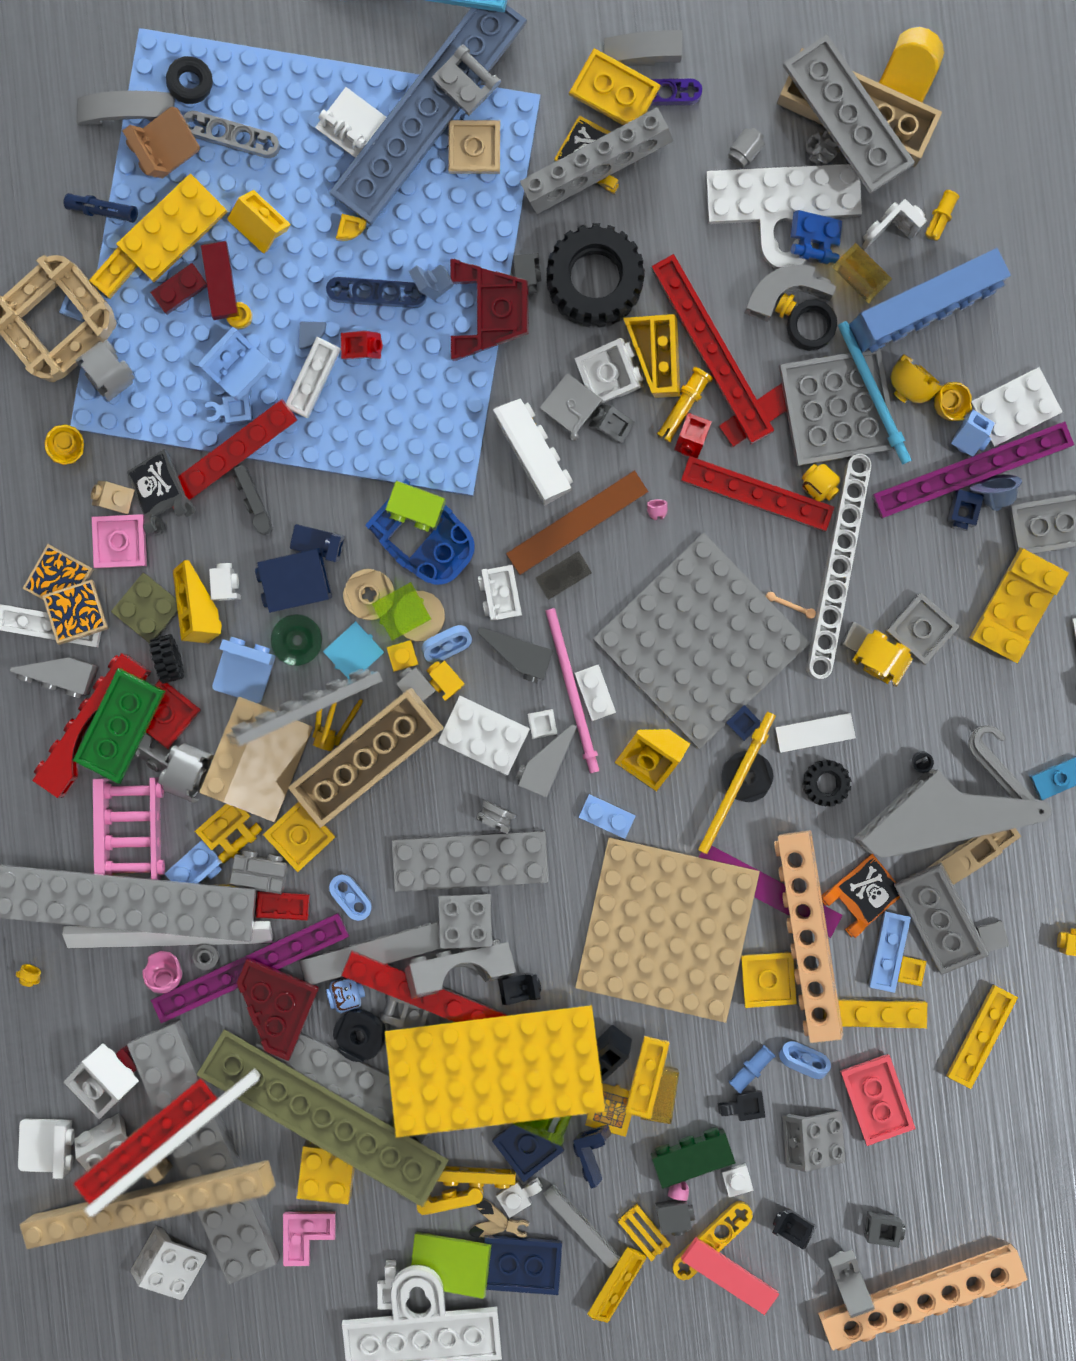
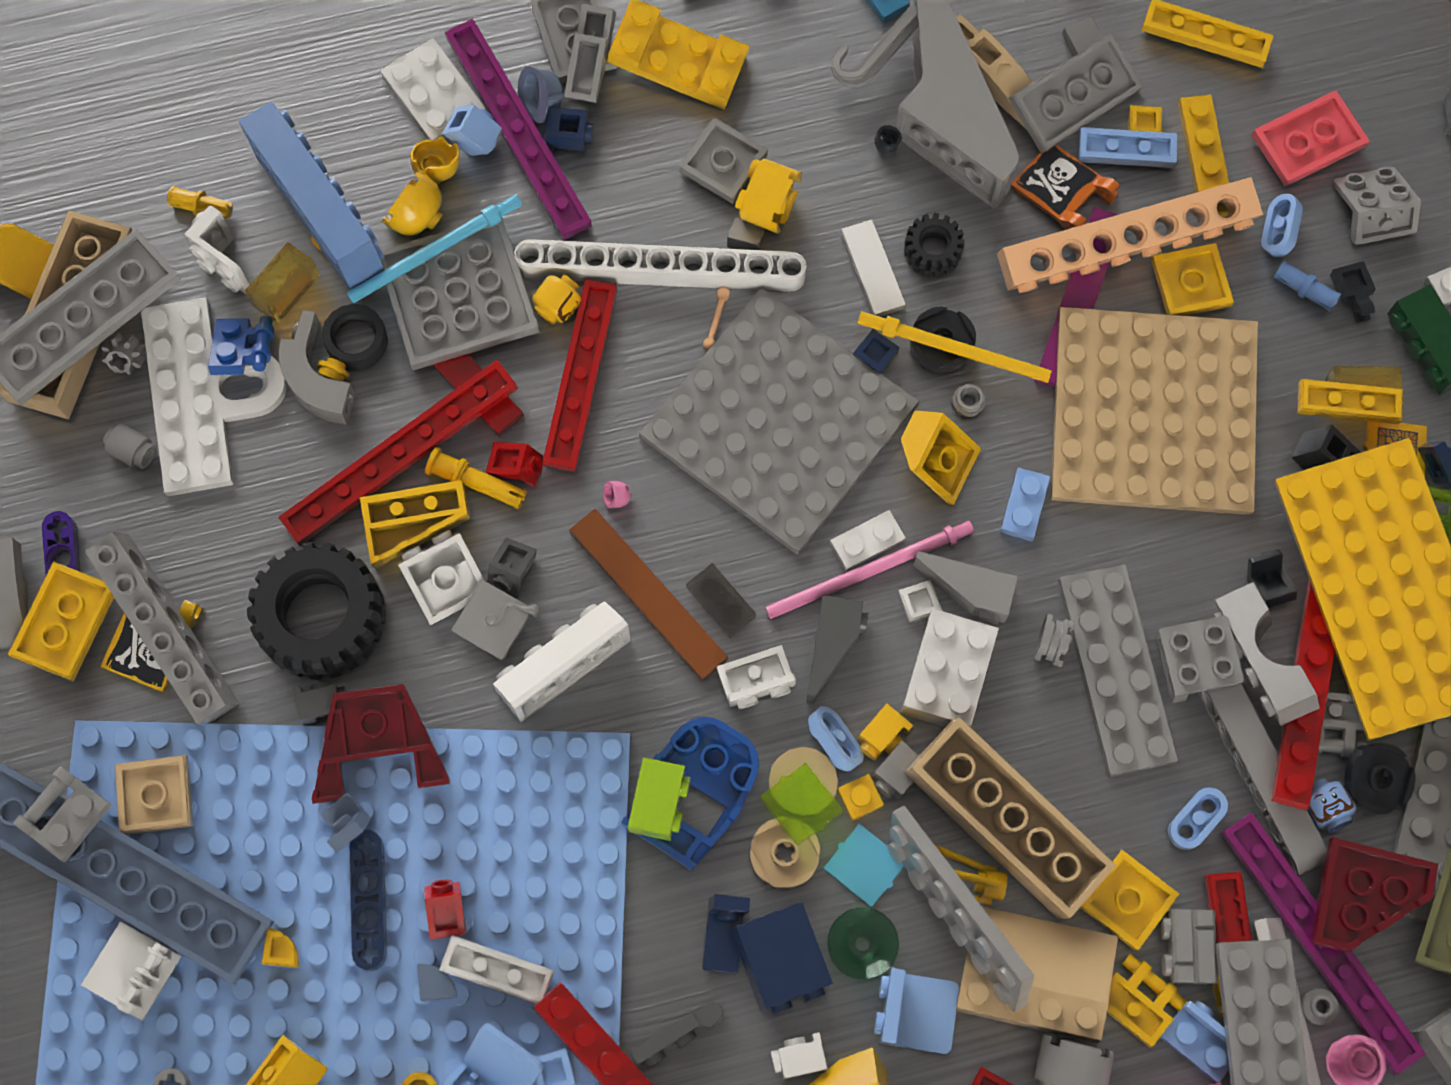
camera: 100 degrees left, 15 degrees down
none -> light grey slope [564,4,616,103]
none -> light grey plate [952,384,986,417]

